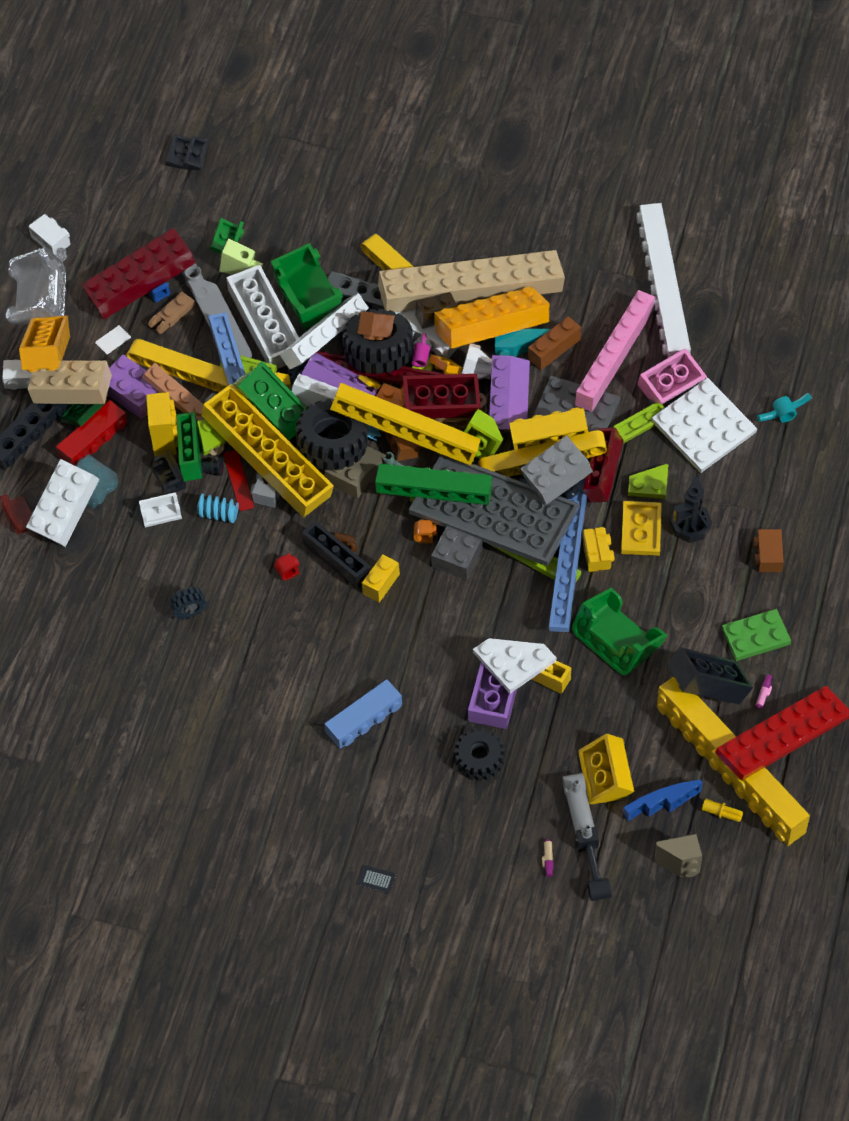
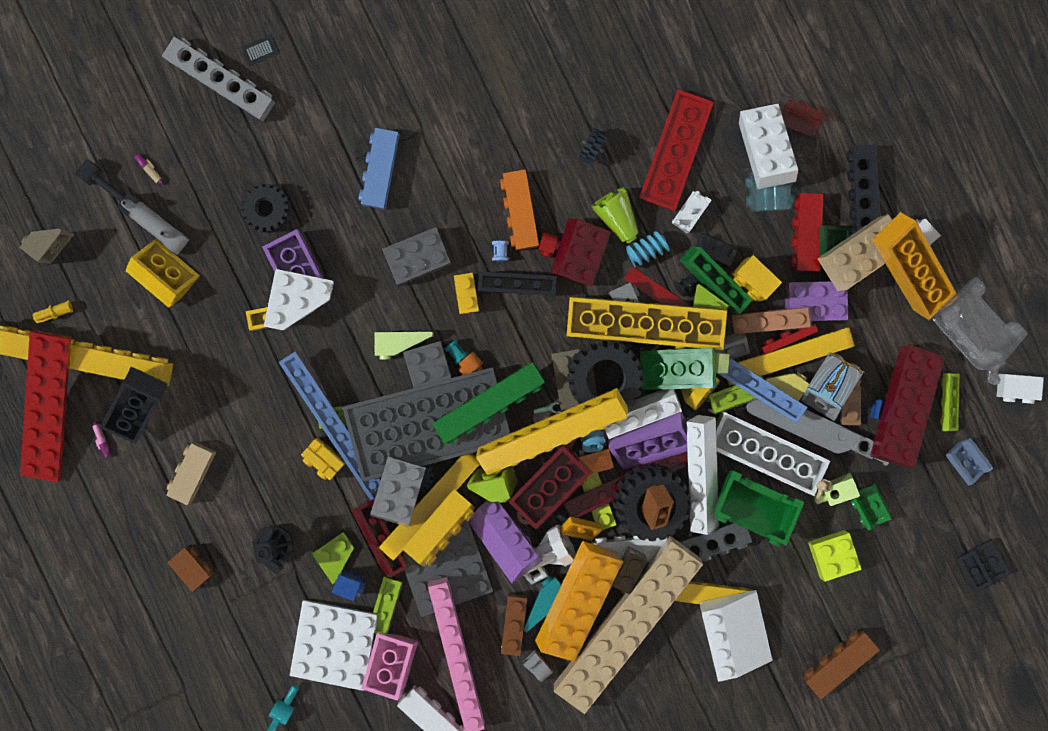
camera: 140 degrees right, 30 degrees up
white sticker [95,325,131,354] -> none
reddish brown arm [335,532,357,552] -> none
yellow piece [358,375,381,389] -> none
dark pink piece [412,333,432,367] -> none
green windscreen [572,588,668,675] -> none
yellow plate [621,501,661,556] -> none
blue slope [623,780,703,822] -> none
bright green plate [722,609,791,661] -> none
none -> light grey brick [162,37,275,122]
none -> tan brick [166,442,216,505]
none -> blue brick [332,569,366,601]
none -> yellowish green slope [375,332,434,359]
none -> flat silver brick [382,227,451,286]
none -> teal bush [444,339,469,364]
none -> light blue bush [492,241,509,262]
none -> orange brick [500,169,539,251]
none -> light grey leg [523,649,553,682]
none -> dark red brick [550,218,611,287]
none -> lime cone [591,187,638,243]
none -> red plate [639,89,714,212]
none -> white slope [700,590,773,682]
none -> red plate [759,324,818,354]
none -> light yellow slope [764,372,809,401]
none -> light grey slope [801,352,864,421]
none -> dark orange brick [802,629,880,700]
none -> neon yellow brick [808,530,861,582]
none -> tan hand [814,479,832,503]
none -> lime plate [940,373,960,431]
none -> sand blue bracket [946,438,993,485]

